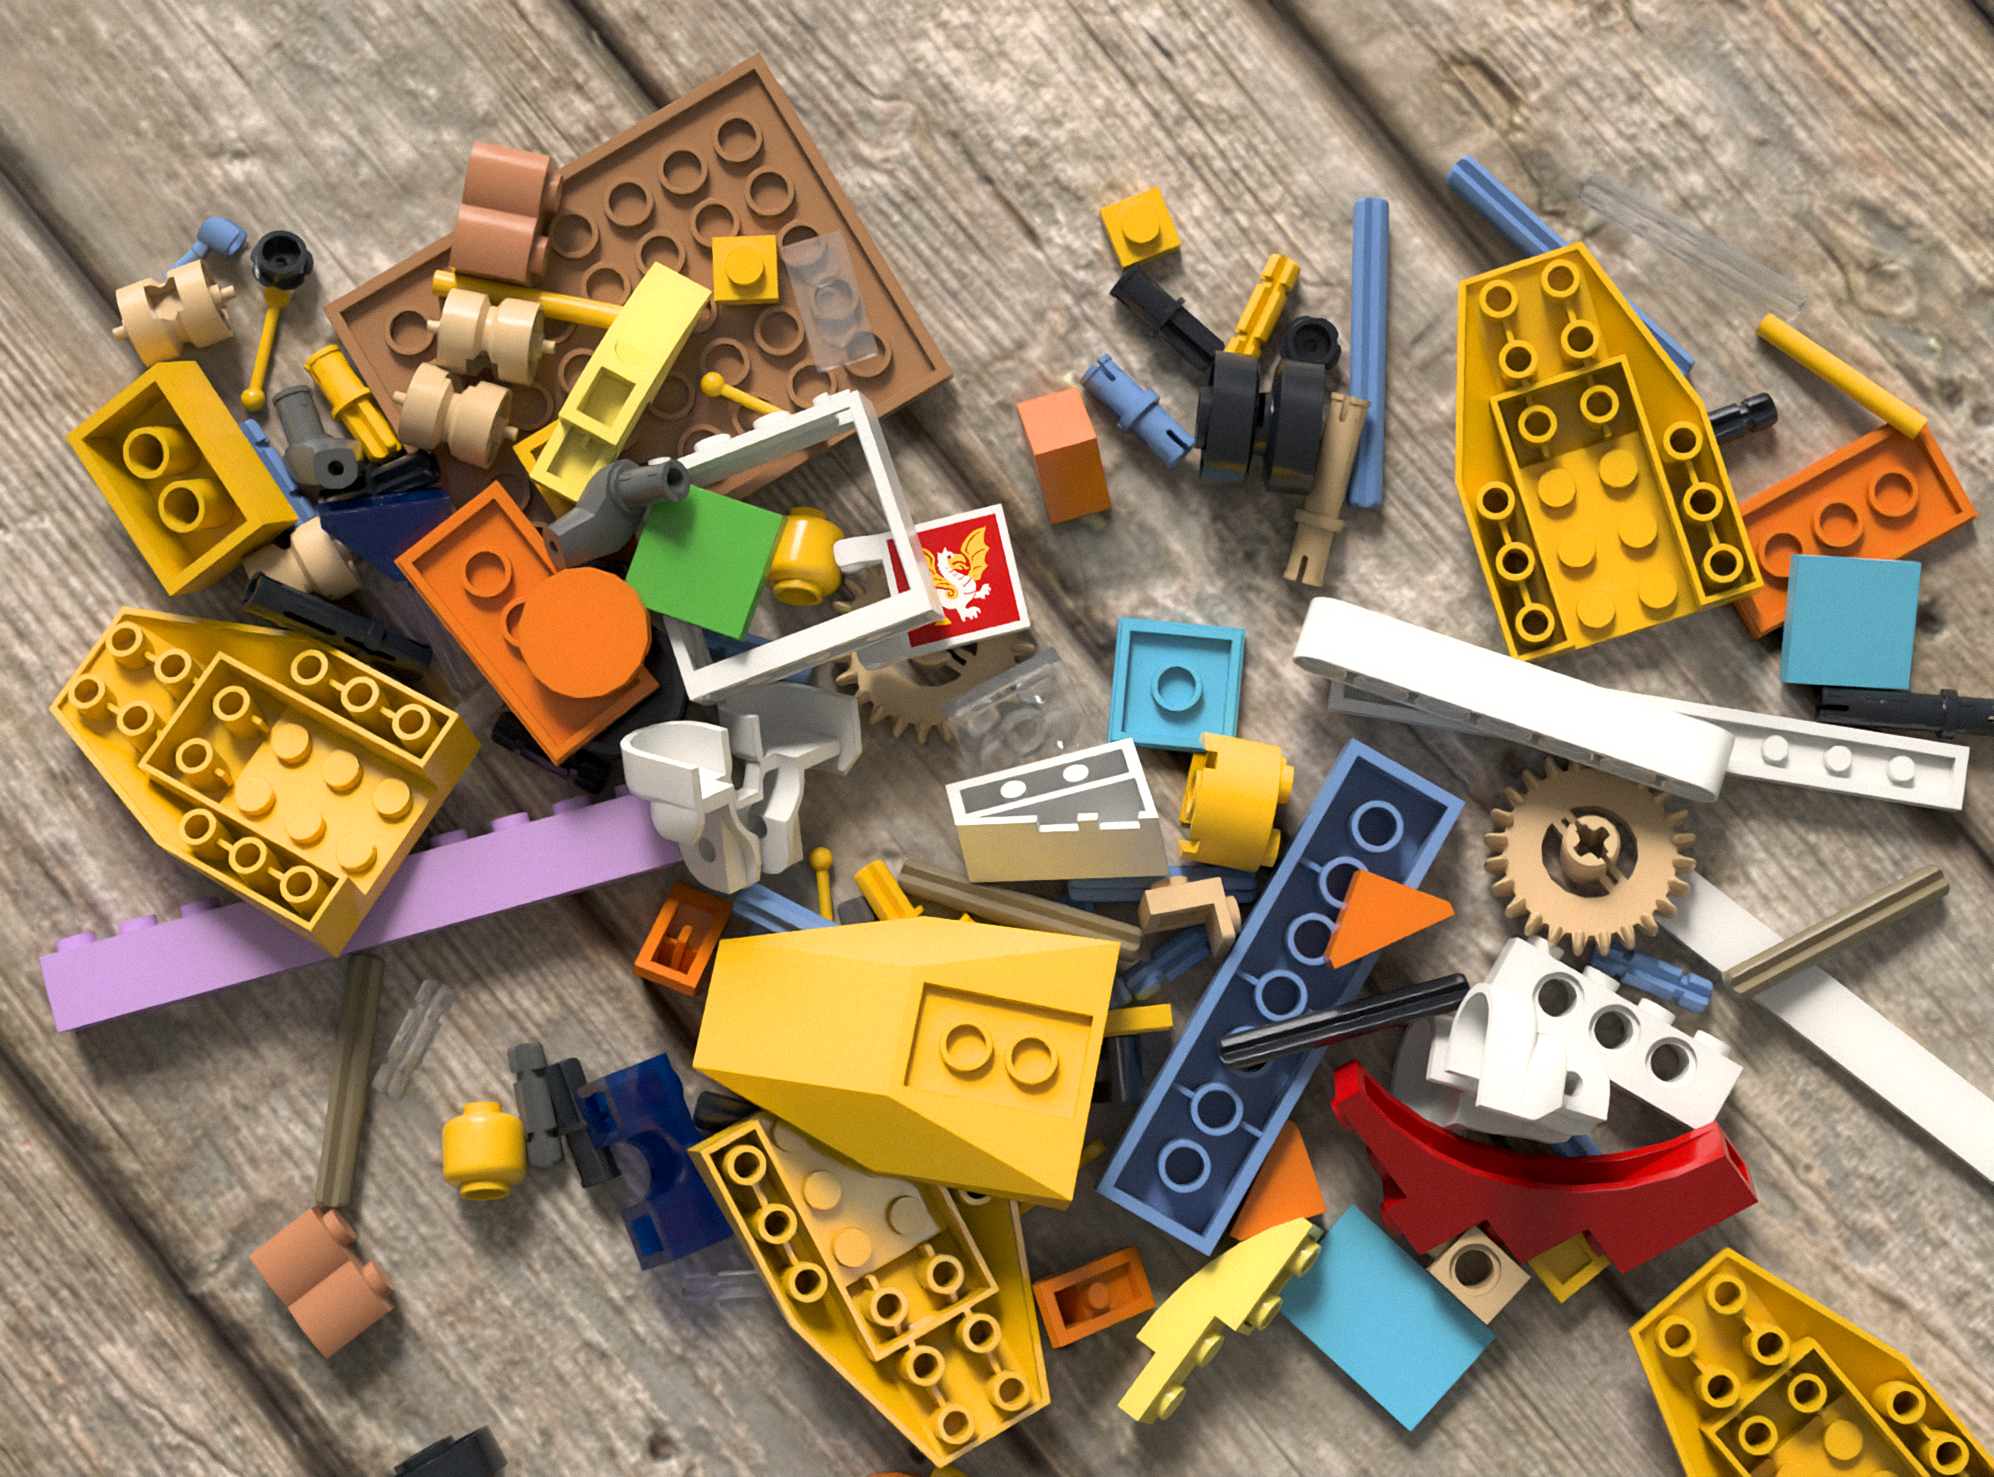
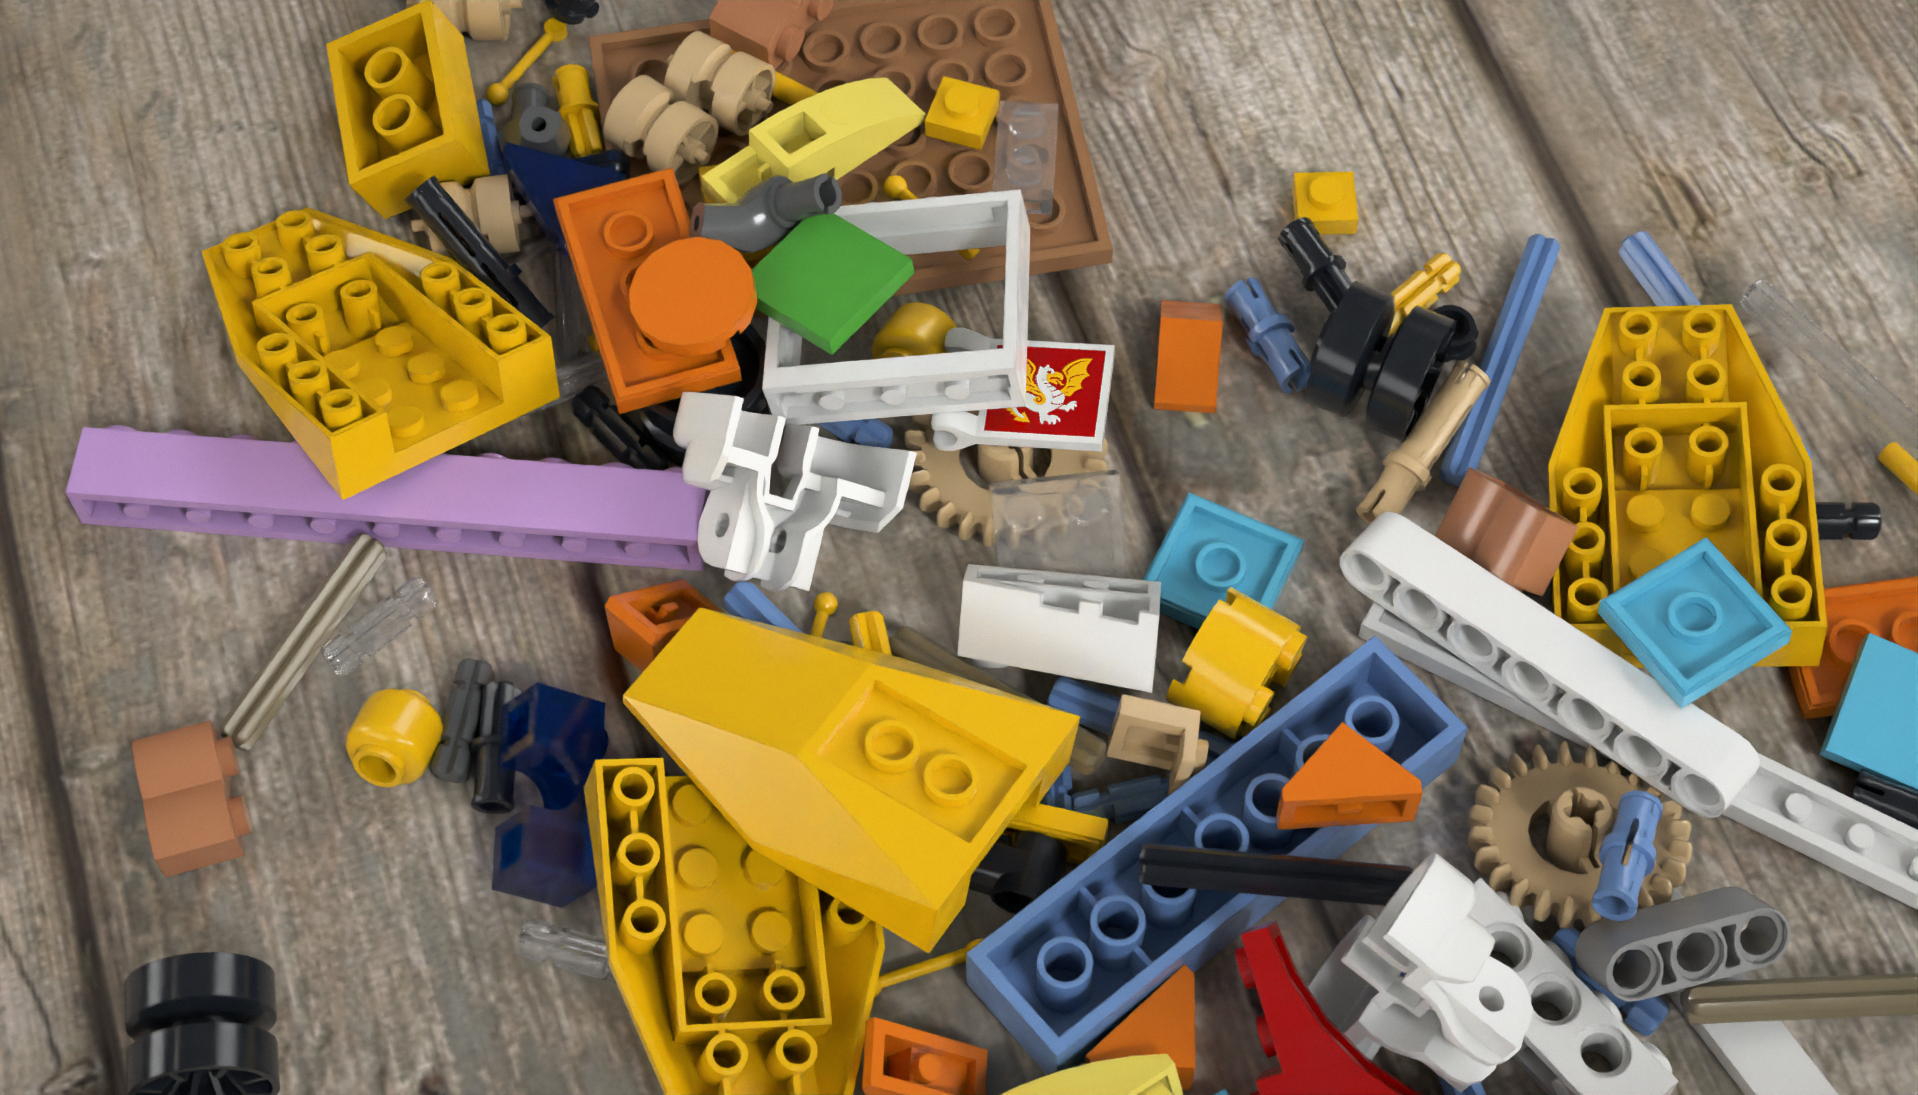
camera: 25 degrees right, 25 degrees down
none -> nougat brick [1435,467,1578,596]
none -> light grey beam [1575,886,1791,1002]
none -> medium blue pin [1592,790,1663,921]
none -> medium azure tile [1598,537,1792,709]

